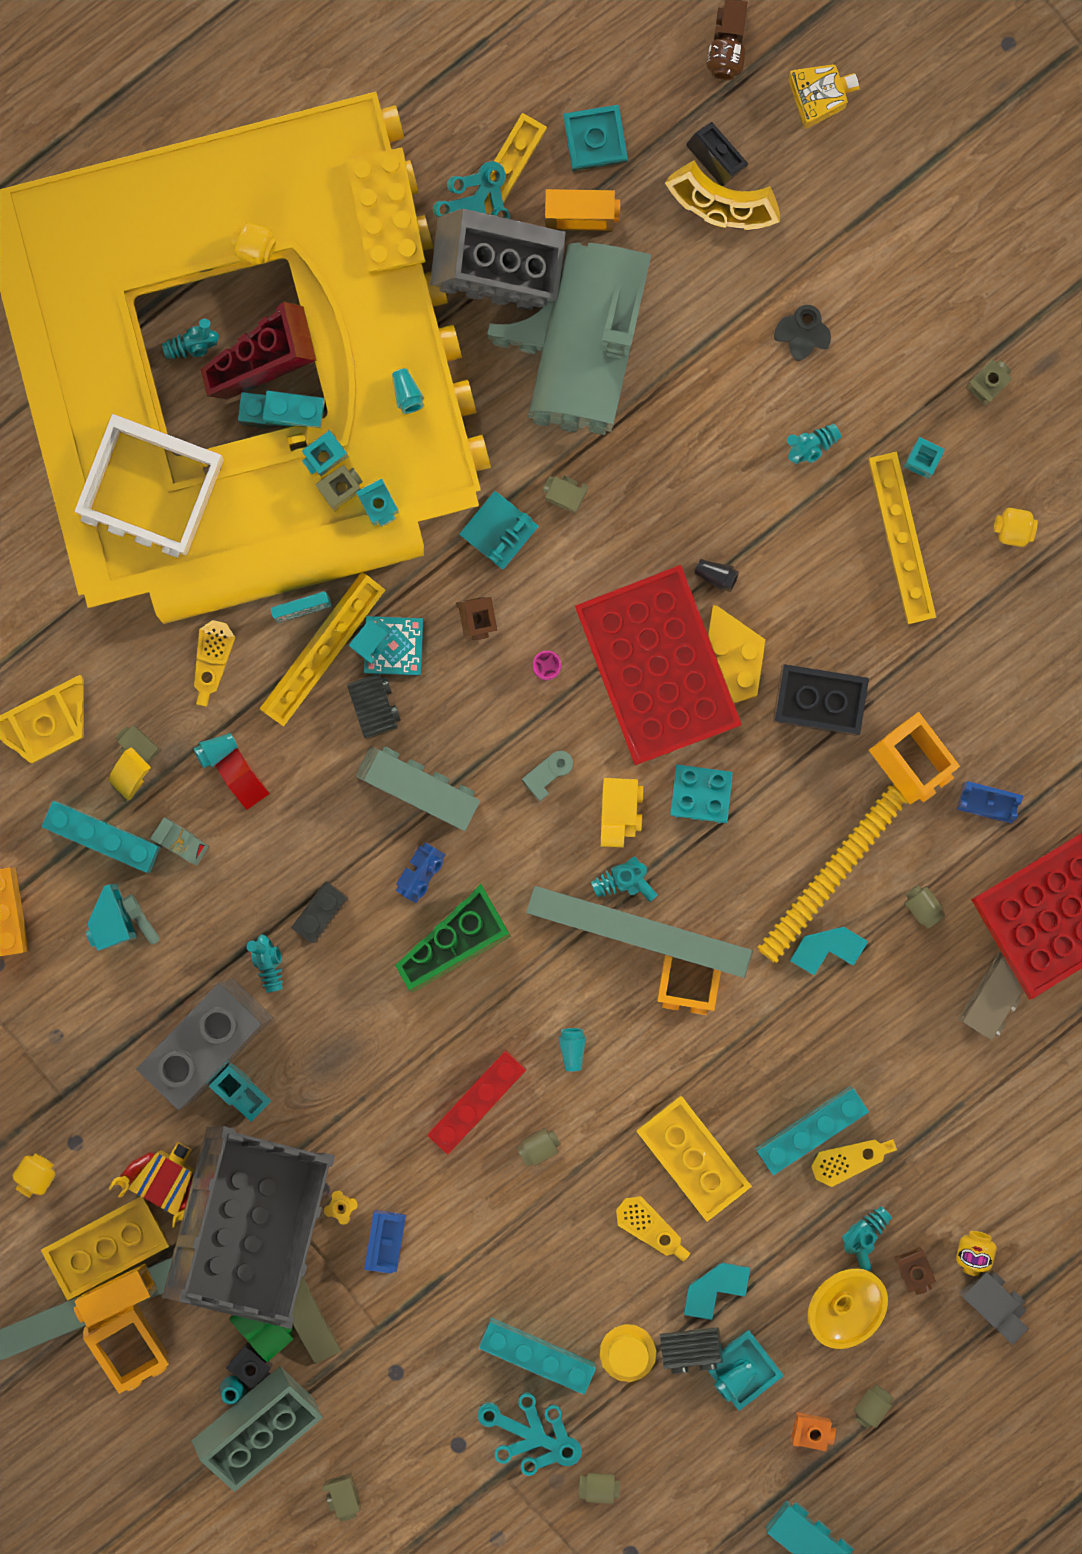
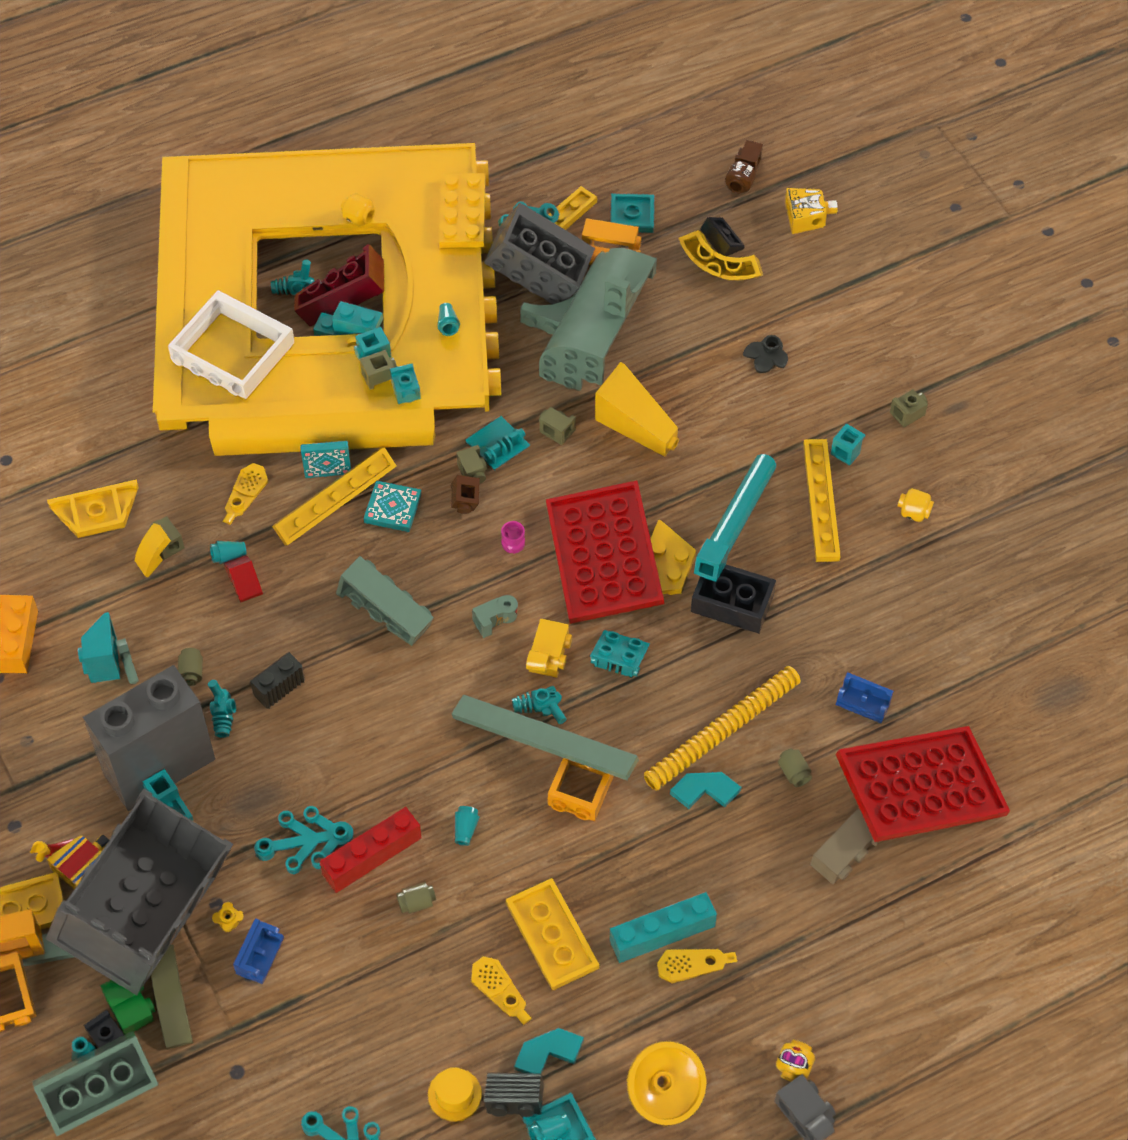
camera: 10 degrees right, 30 degrees down
teal brick [41,801,162,873] -> none
sand green leg [150,817,210,866] -> none
pearl dark grey brick [347,673,401,739] -> none
teal brick [349,619,392,665] -> none
blue hinge [395,842,446,903] -> none
green wedge [395,884,511,993] -> none
teal brick [479,1317,596,1395] -> none
black cone [695,559,739,592] -> none
teal piece [787,424,842,465] -> none
teal piece [842,1206,892,1271] -> none
light orange window [869,712,960,804] -> none
reddish brown brick [894,1247,936,1295] -> none
none -> olive brick [178,648,203,686]
none -> teal plant [254,806,354,874]
none -> olive brick [456,445,487,484]
none -> yellow slope [595,362,679,457]
none -> teal brick [694,454,777,582]

